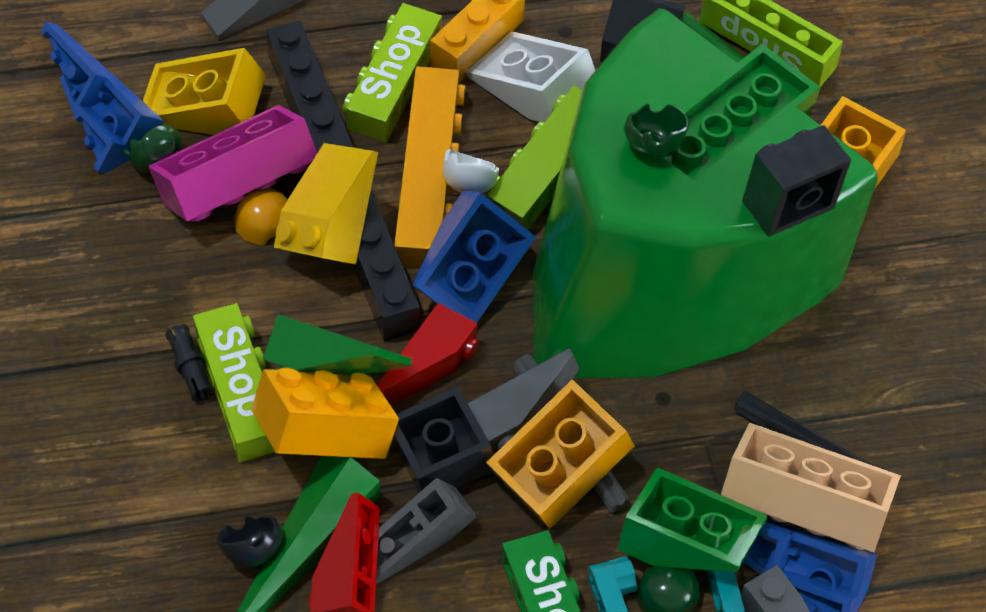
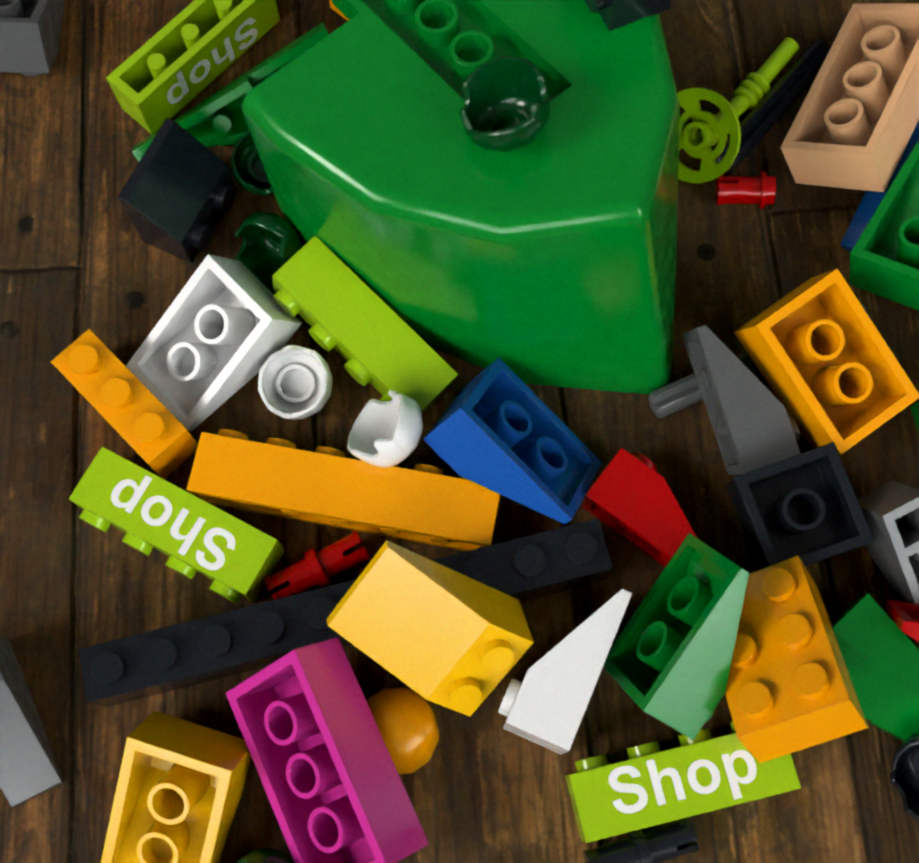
camera: 80 degrees left, 15 degrees up
none -> white hair [258,345,333,420]
none -> red pin [264,530,371,600]
none -> white slope [498,589,632,755]
none -> lime dish [677,37,799,184]
none -> red pin [715,171,776,209]

